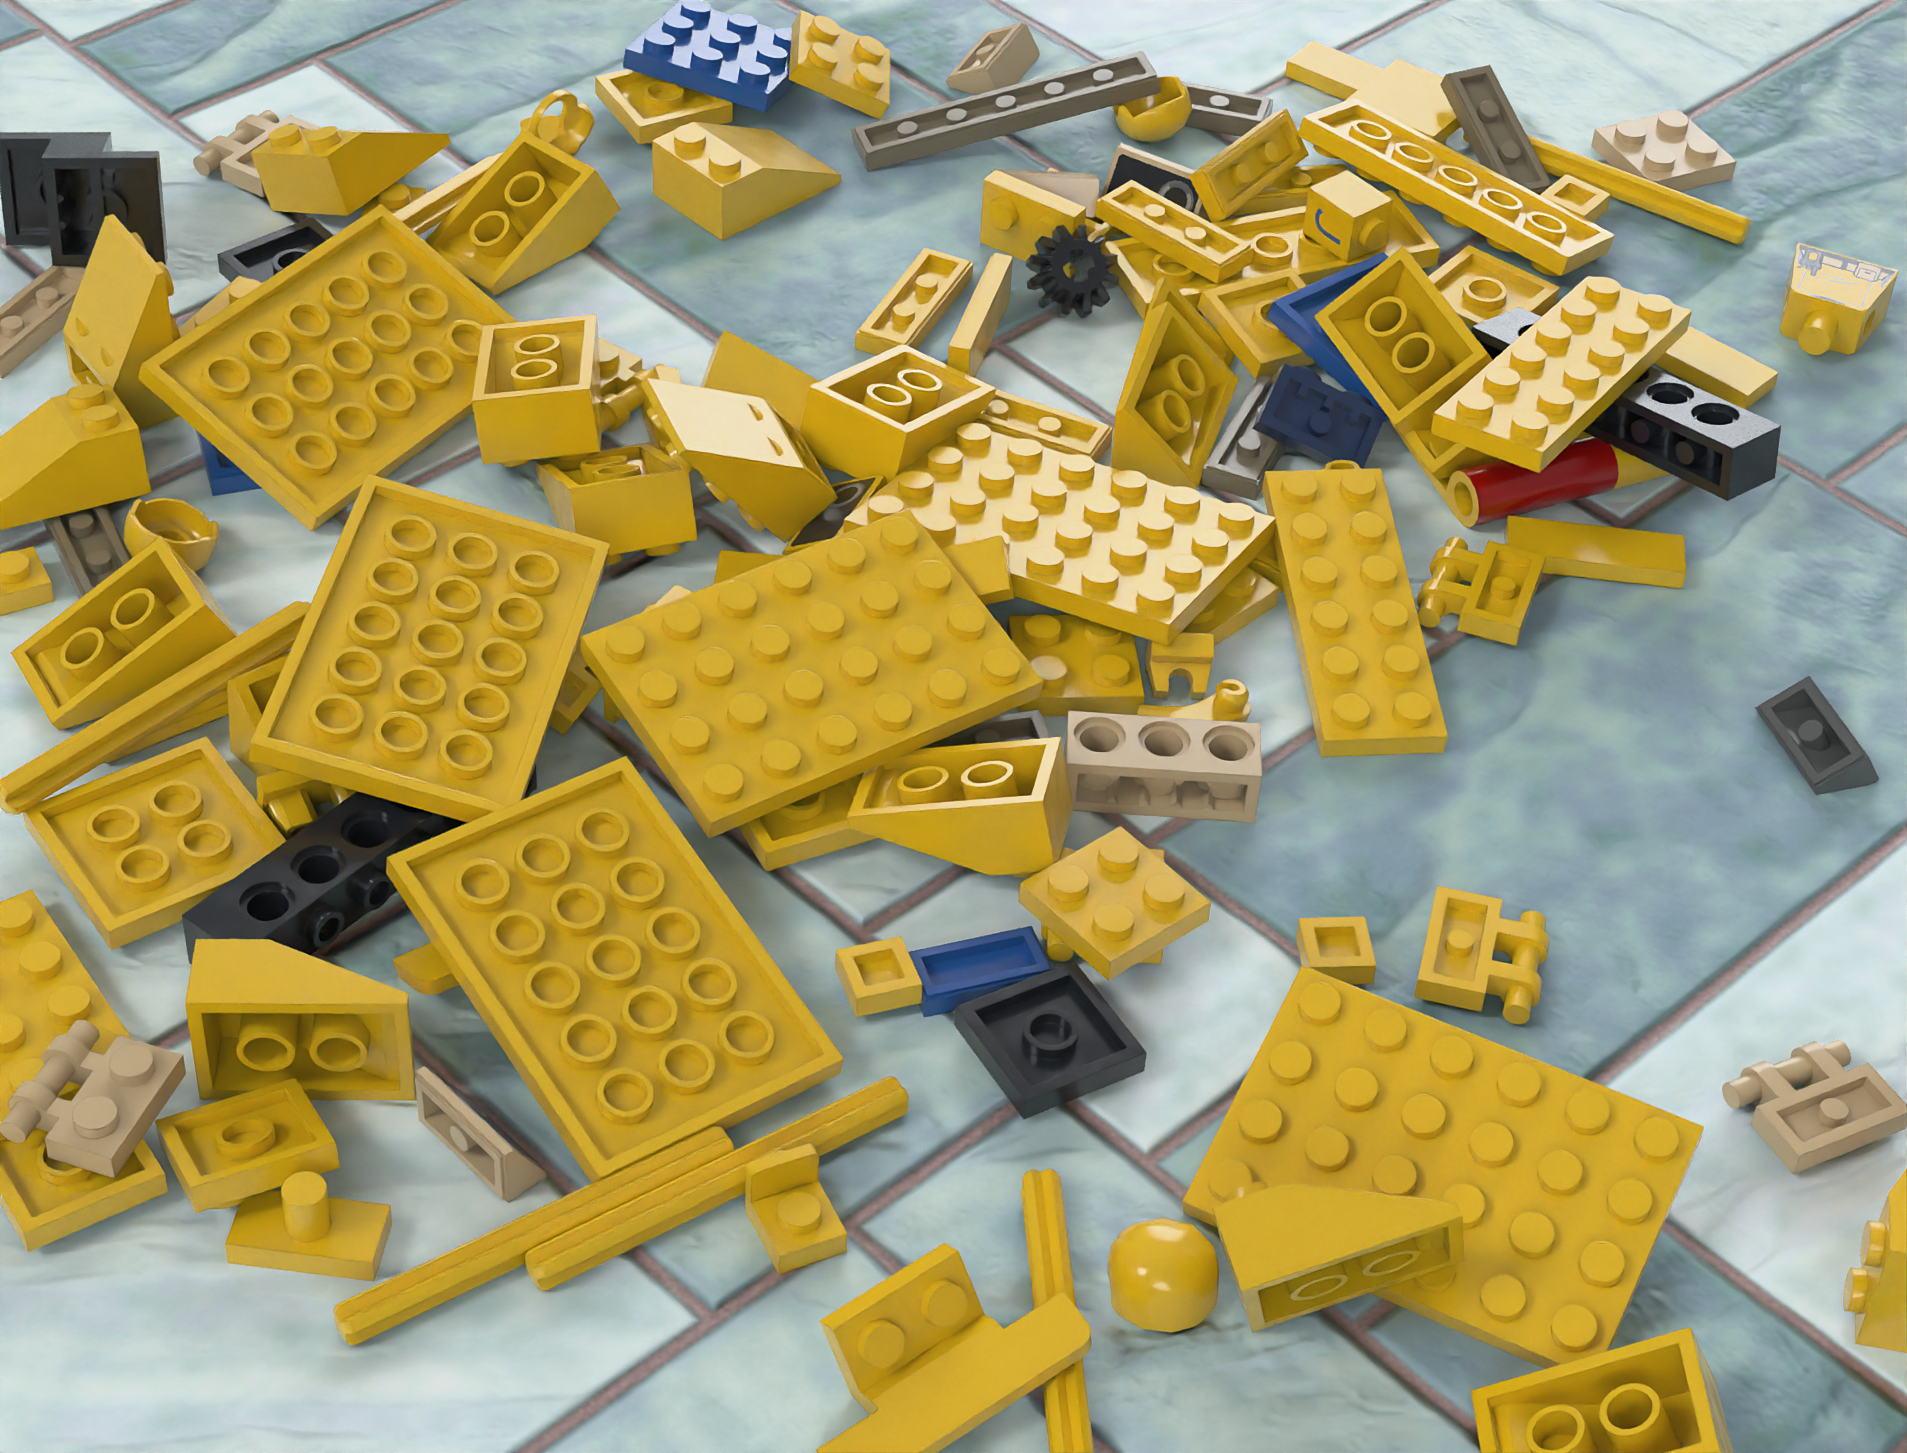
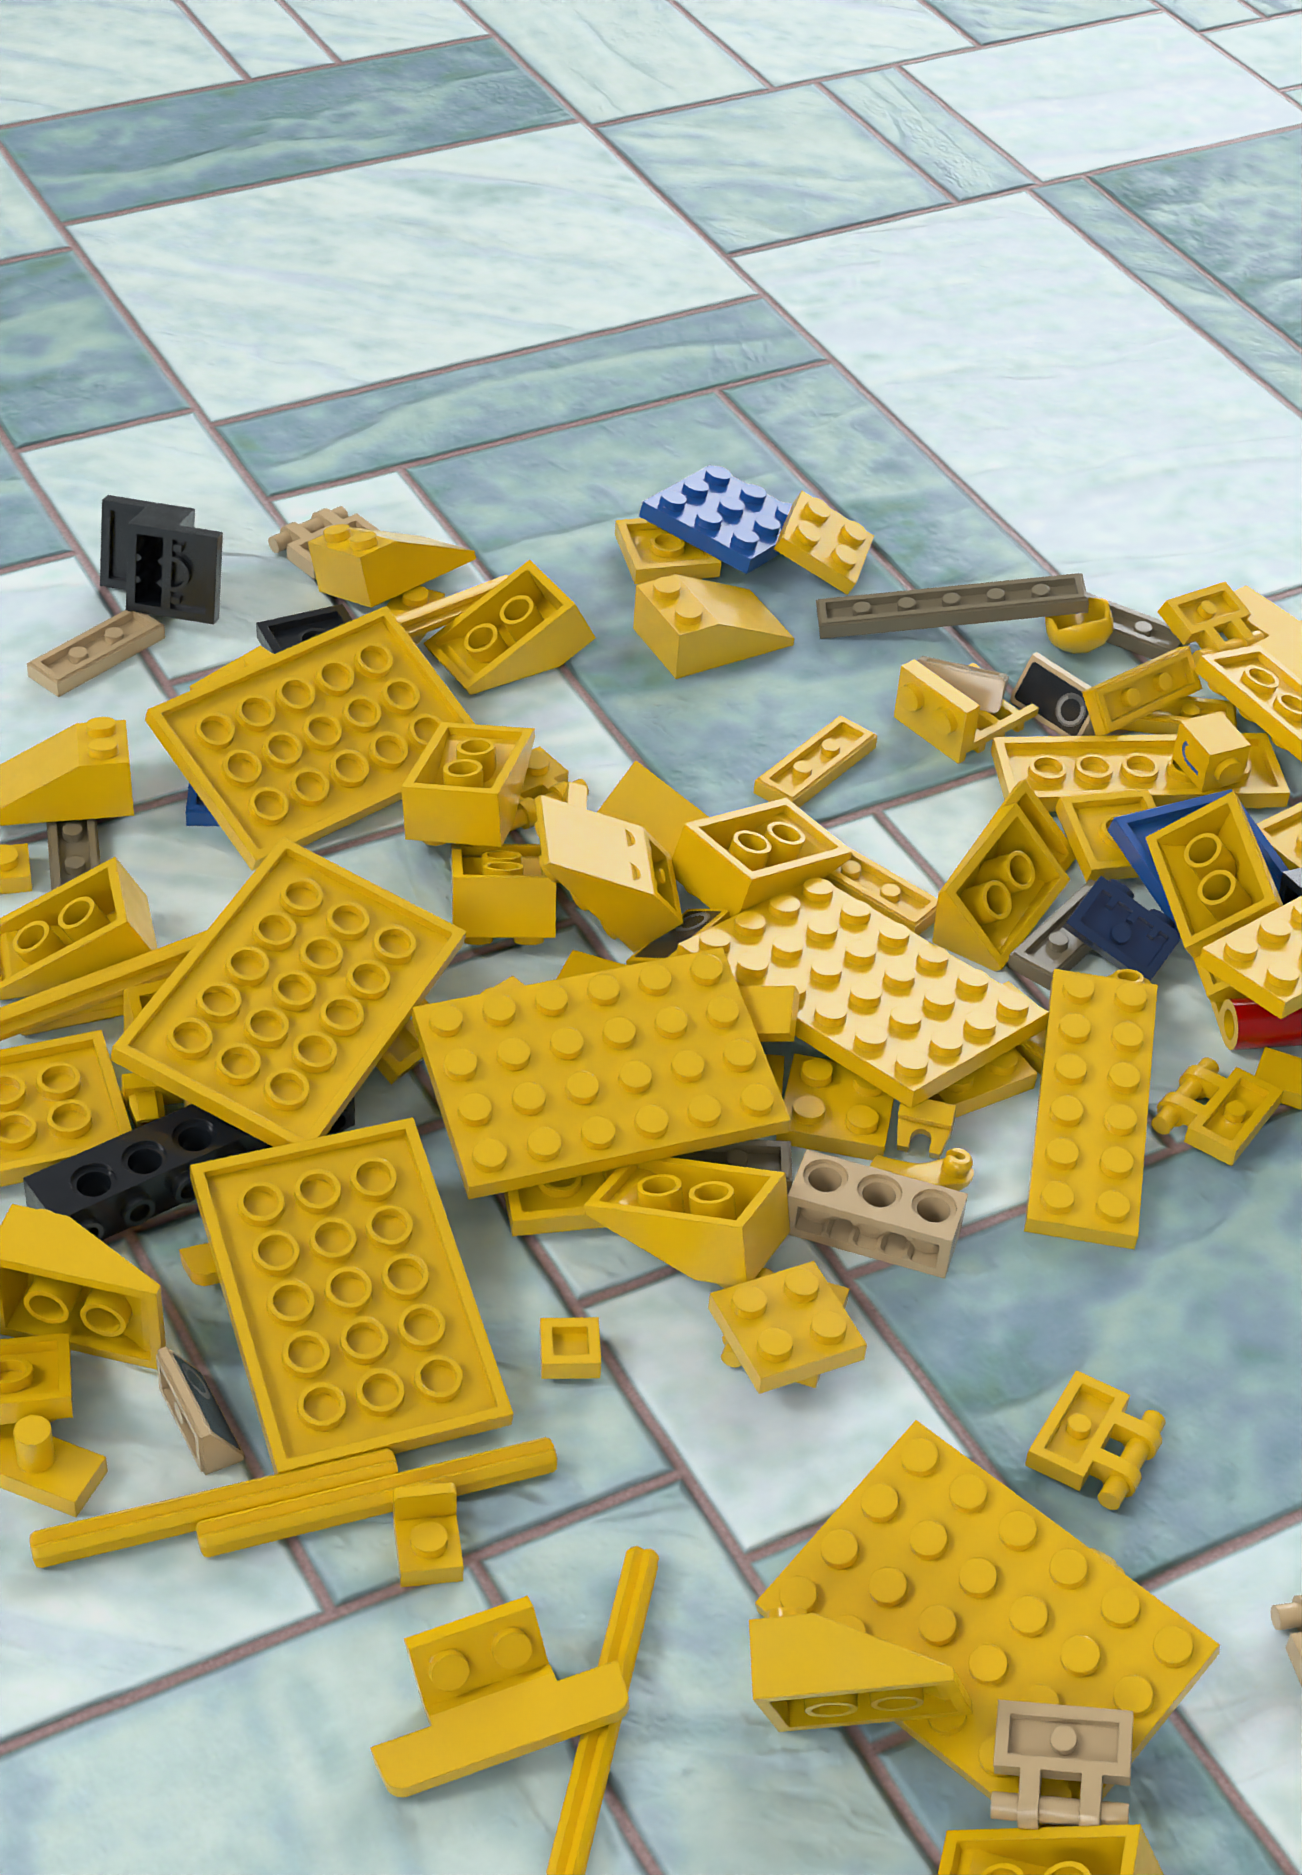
camera: 15 degrees right, 0 degrees up
yellow slope [63,214,180,430] -> none
yellow hair [123,497,219,572] -> none
yellow piece [520,90,595,157] -> none
blue tile [908,926,1052,1017] -> none
tan slope [946,23,1040,95] -> none
yellow tile [948,253,1013,378] -> none
black plate [954,961,1147,1119] -> none
black gear [1025,225,1119,318] -> none
yellow tile [1095,180,1254,284] -> none
yellow hair [1107,1217,1219,1333] -> none
yellow plate [1296,916,1377,985] -> none
none -> tan plate [991,1700,1134,1830]
none -> yellow plate [1157,581,1265,666]

